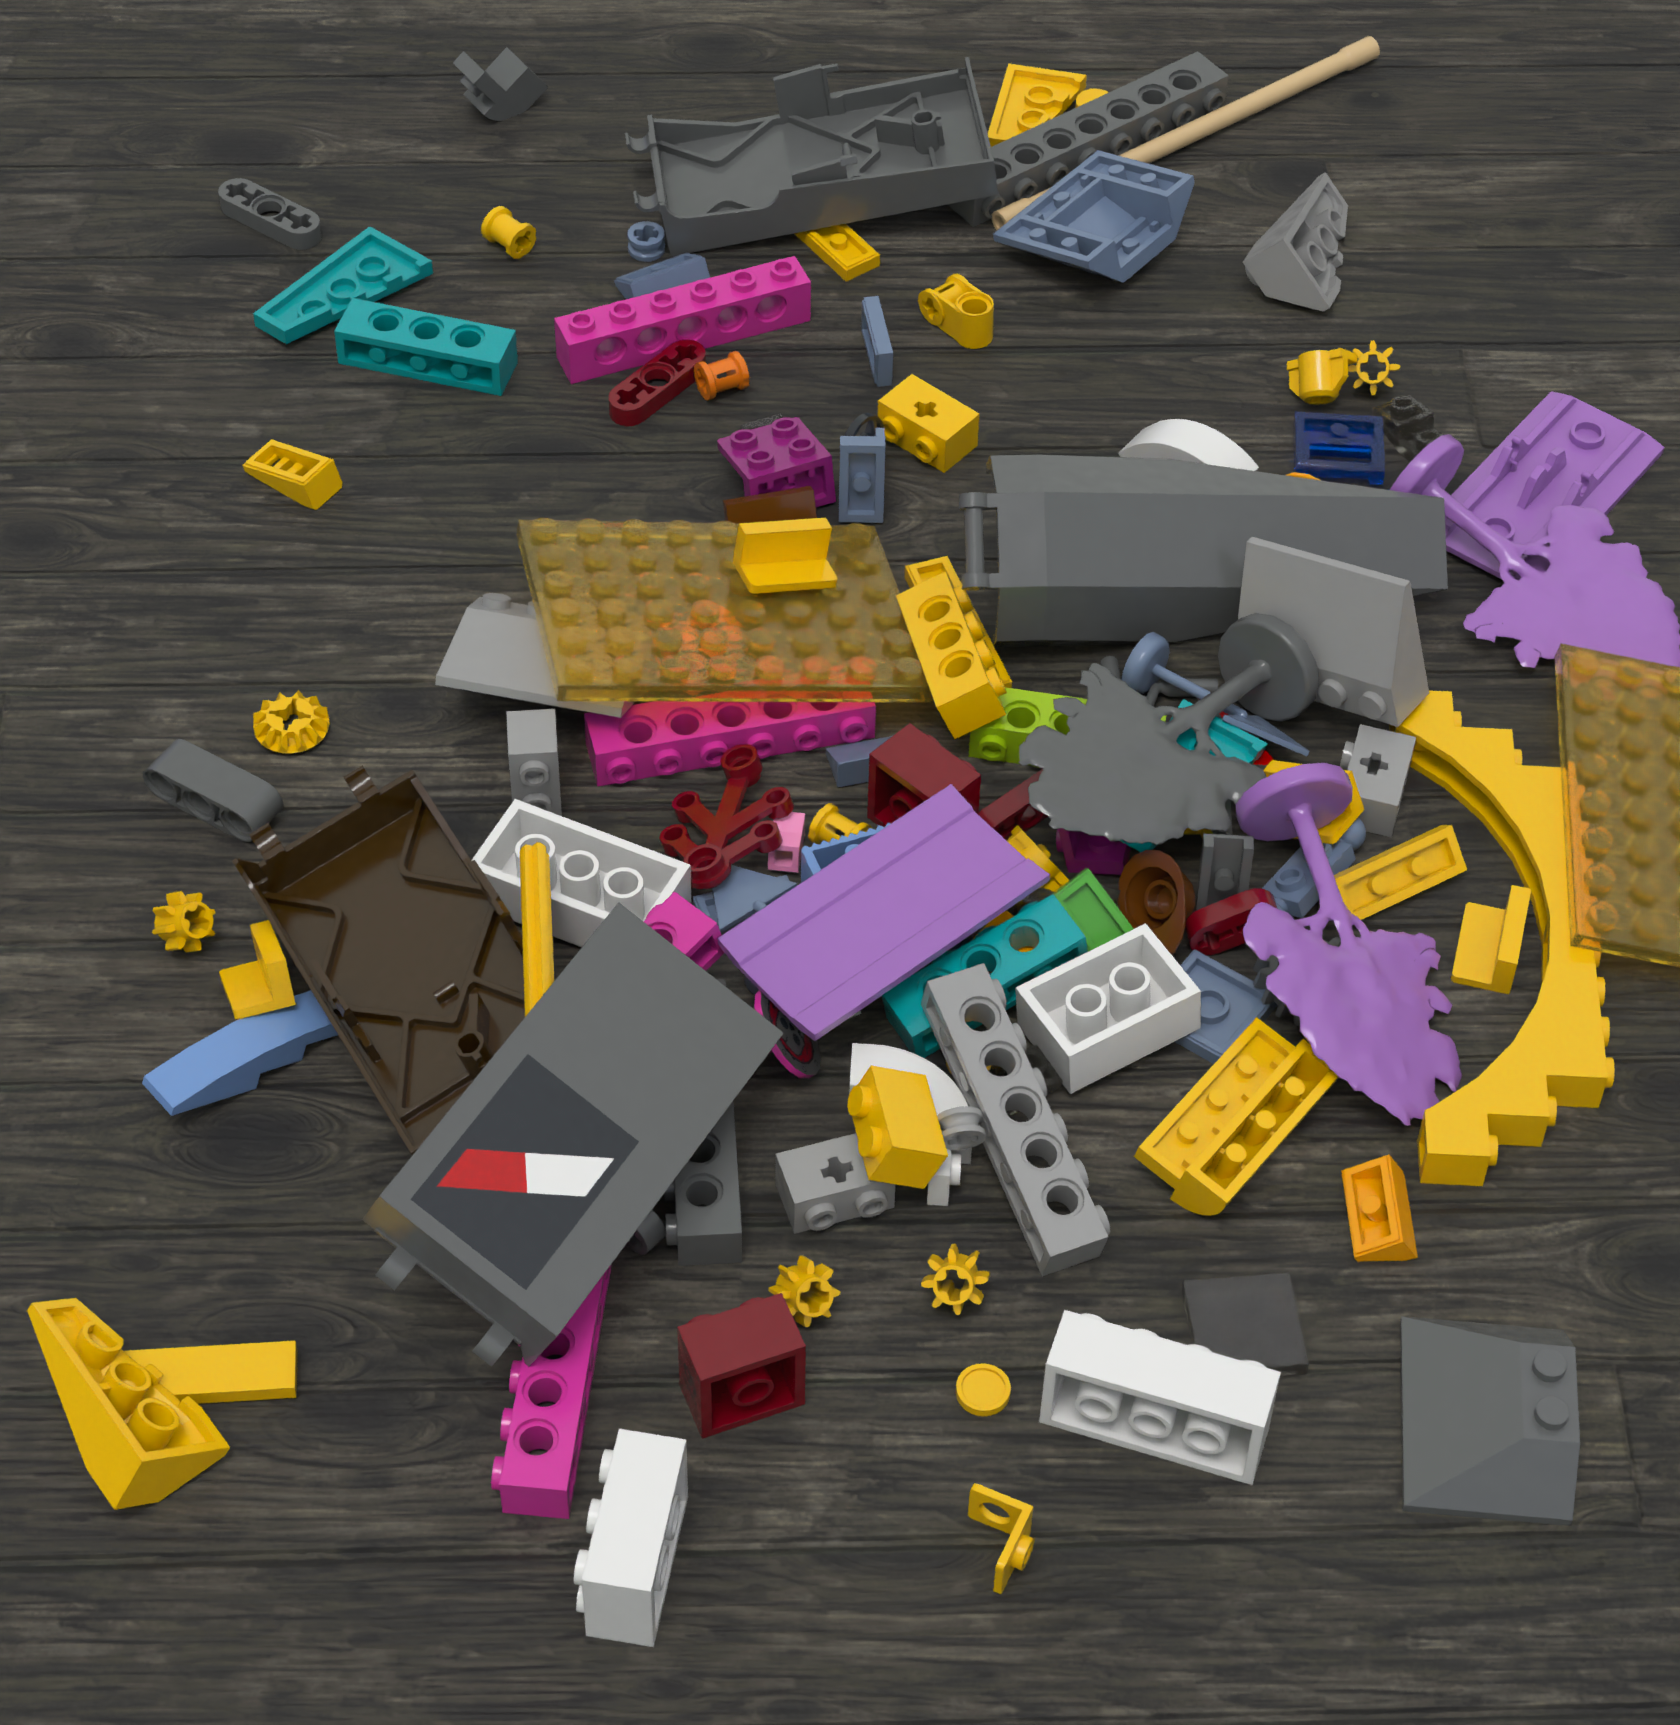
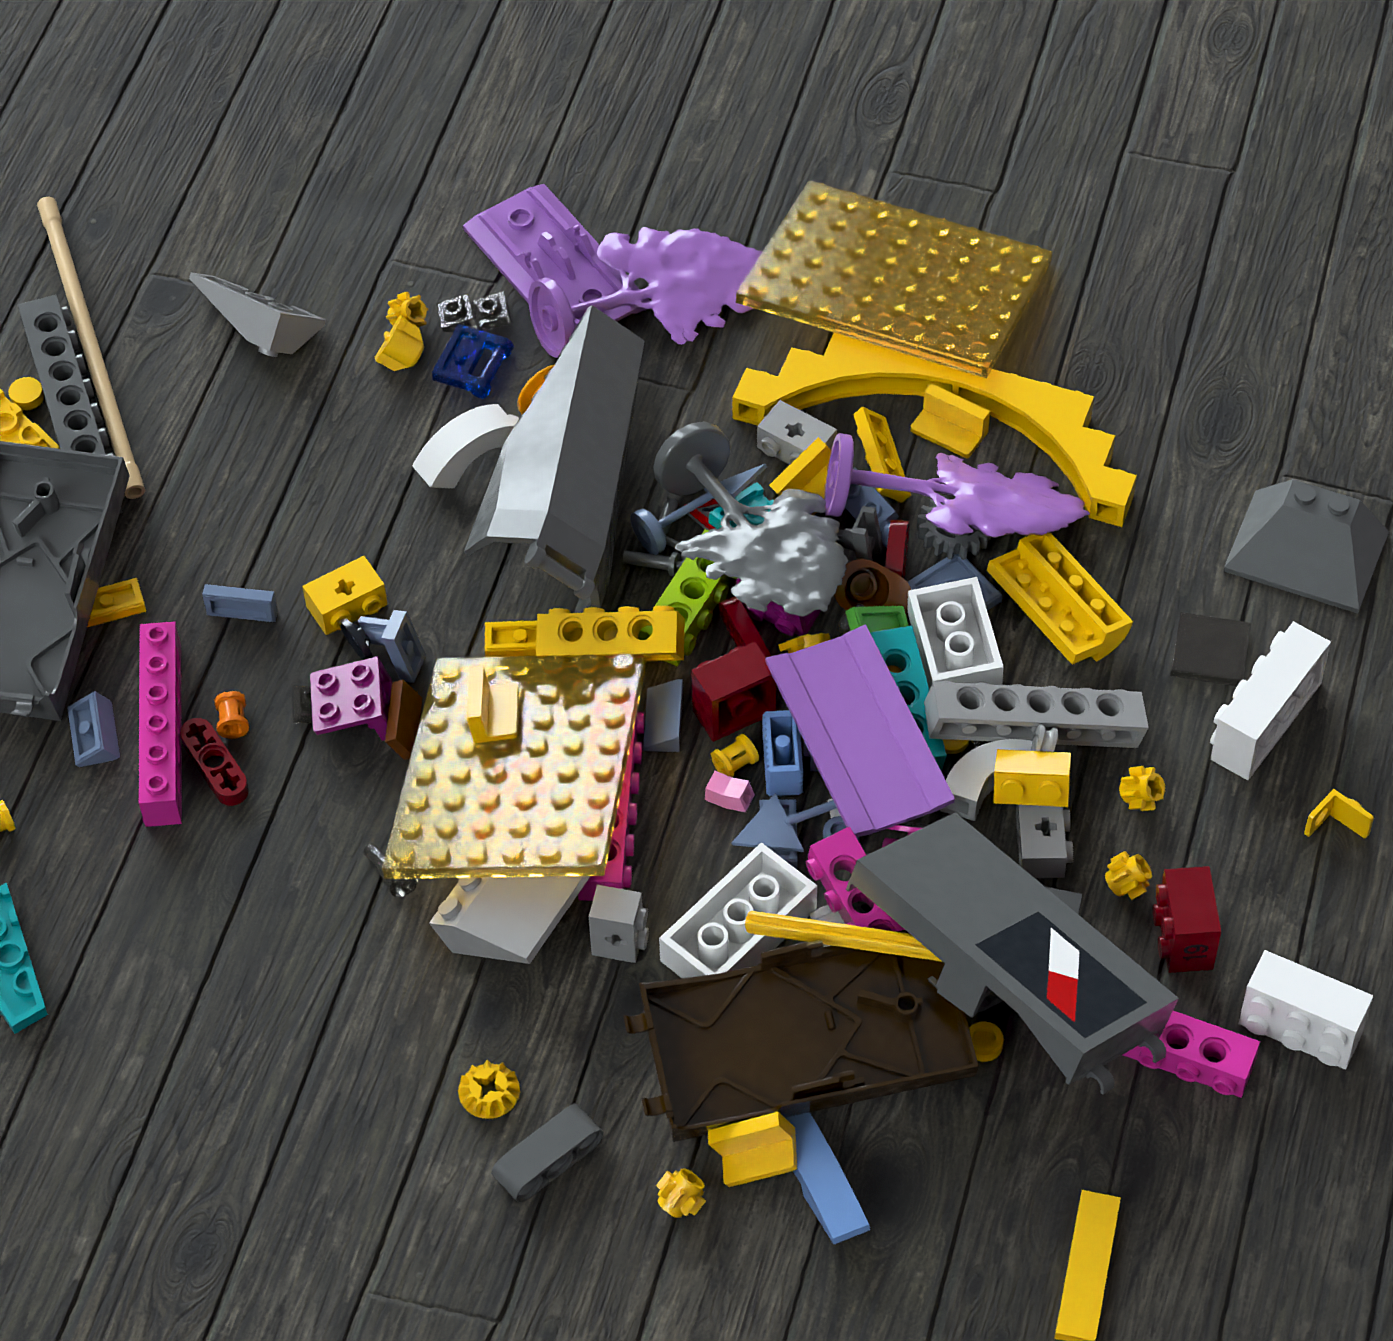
camera: 70 degrees left, 5 degrees up
yellow wedge [27,1298,230,1510] -> none
yellow slope [242,439,342,510] -> none
teal brick [334,298,518,396] -> none
sand blue bush [627,221,665,262] -> none
dark red plant [659,744,794,889] -> none
yellow piece [918,273,994,349] -> none
yellow piece [956,1363,1011,1416] -> none
sand blue slope [993,150,1195,283] -> none
light grey slope [1238,537,1429,727] -> none
light orange slope [1341,1154,1418,1261] -> none

